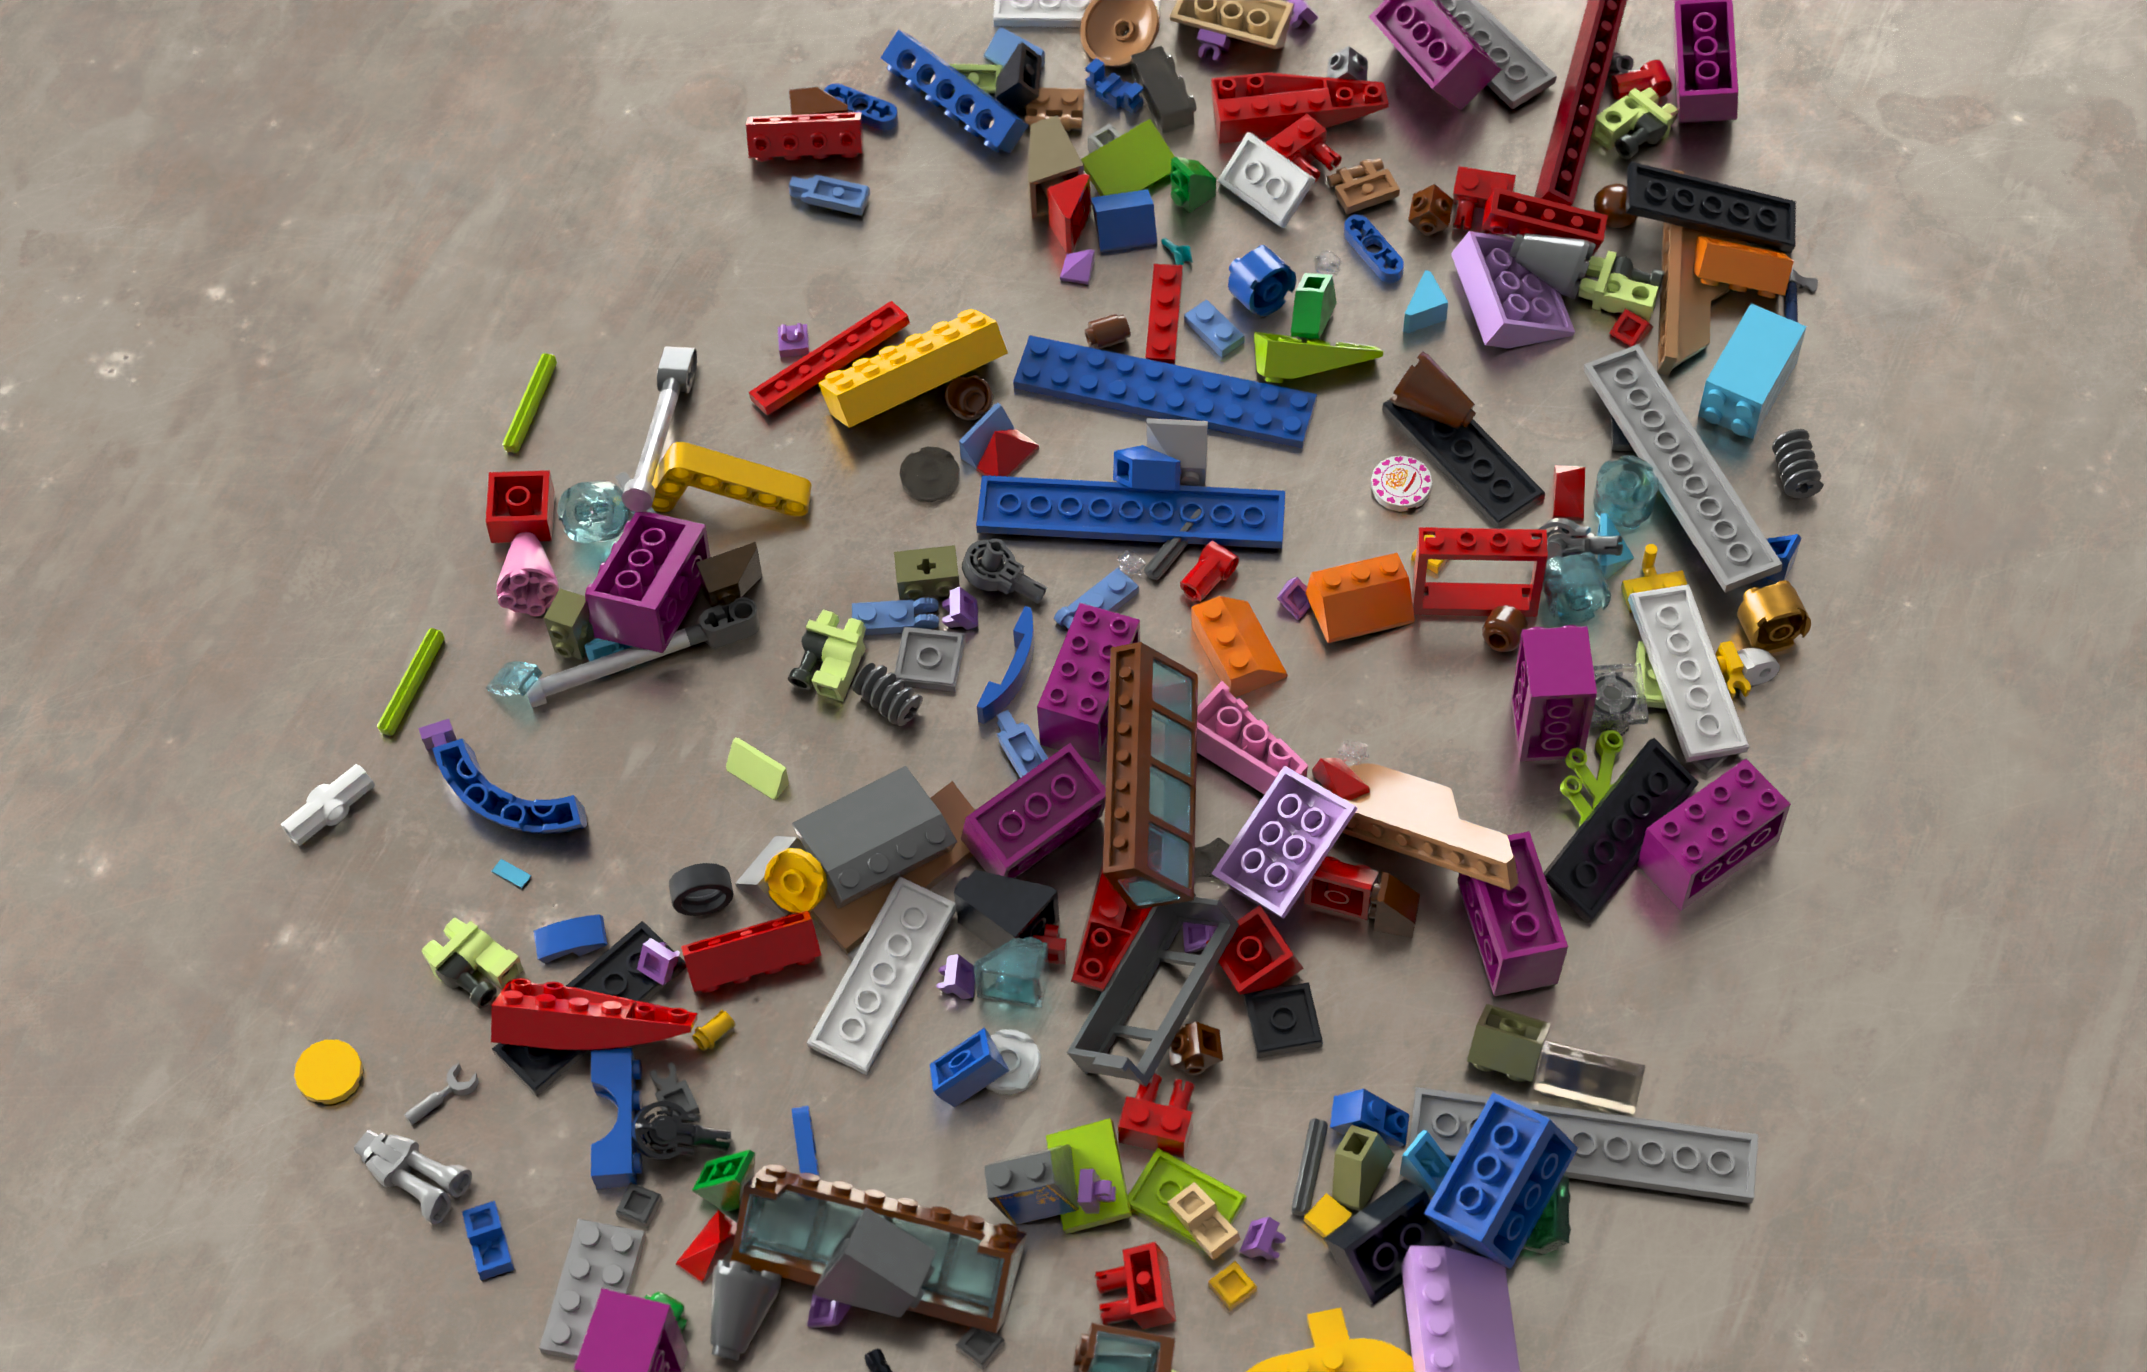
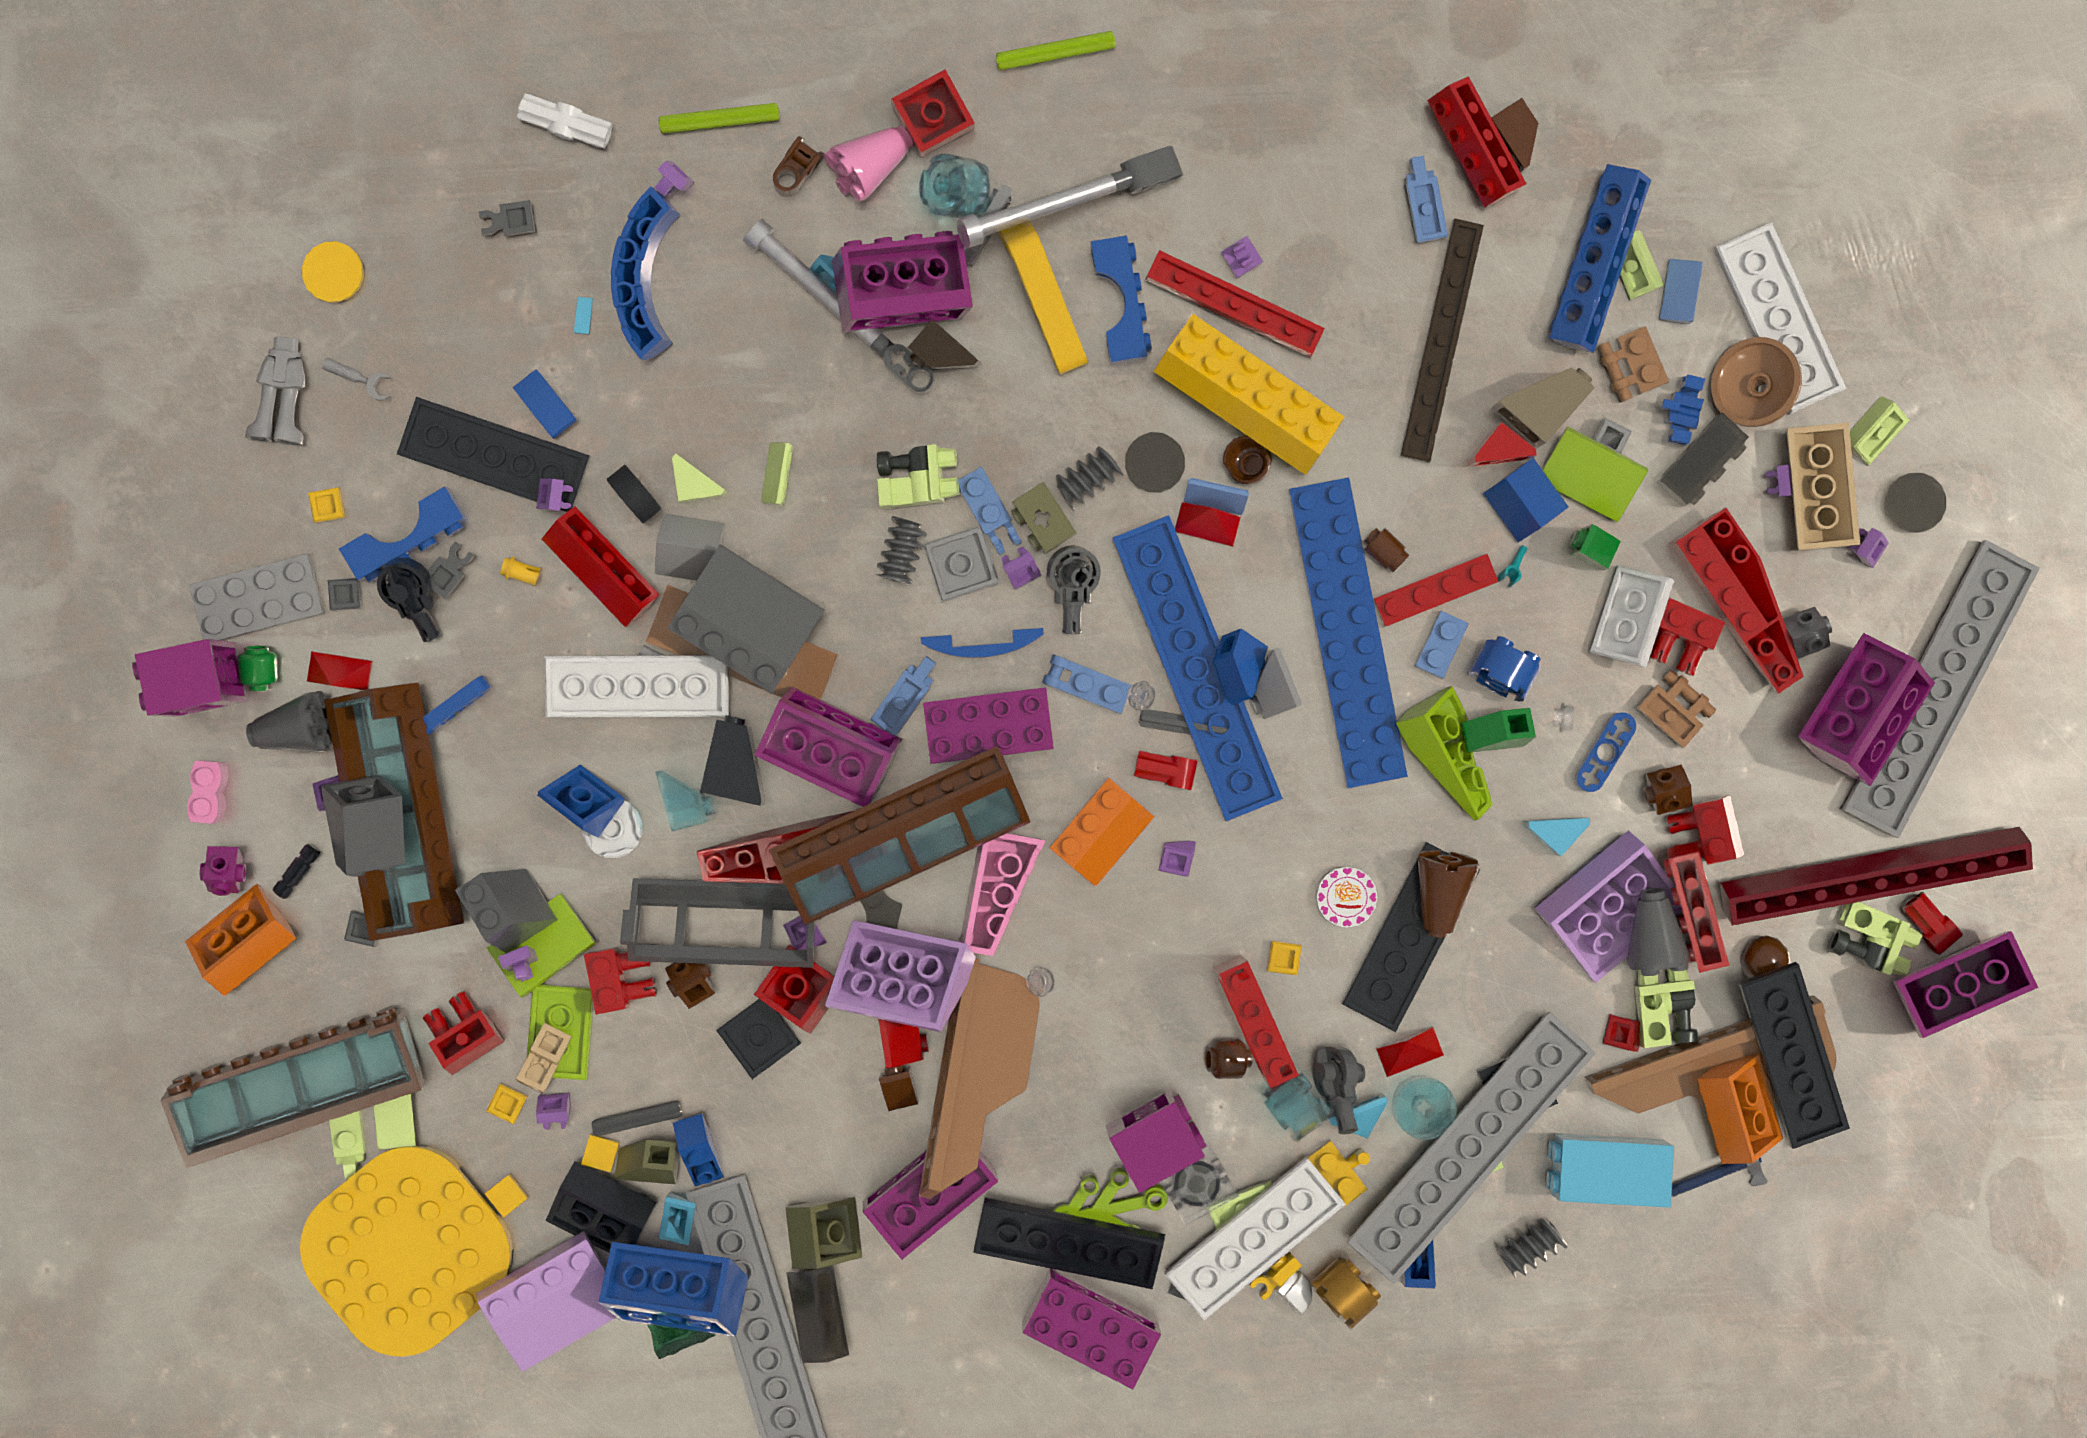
camera: 65 degrees right, 30 degrees up
yellowish green hips [422,918,523,1009] -> none
blue slope [462,1201,514,1280] -> none
clear light blue slope [486,661,543,698] -> none
red wedge [491,978,698,1050] -> none
olive brick [544,588,594,660] -> none
green slope [692,1149,756,1212] -> none
yellow tile [764,848,828,913] -> none
blue beam [823,84,898,131] -> none
medium lavender tile [937,954,977,999] -> none
black slope [995,42,1042,113] -> none
red tile [1032,924,1067,965] -> none
medium lavender slope [1060,249,1095,284] -> none
orange slope [1305,553,1415,643] -> none
red slope [1312,758,1370,801] -> none
dark grey pin [1608,52,1634,75] -> none
none -> yellow tile [308,487,345,523]
none -> dark grey plate [479,200,536,237]
none -> yellowish green slope [672,453,727,503]
none -> reddish brown piece [773,136,825,197]
none -> dark grey piece [1055,446,1124,510]
none -> blue arch [1090,235,1152,365]
none -> dark brown tile [1399,218,1484,463]

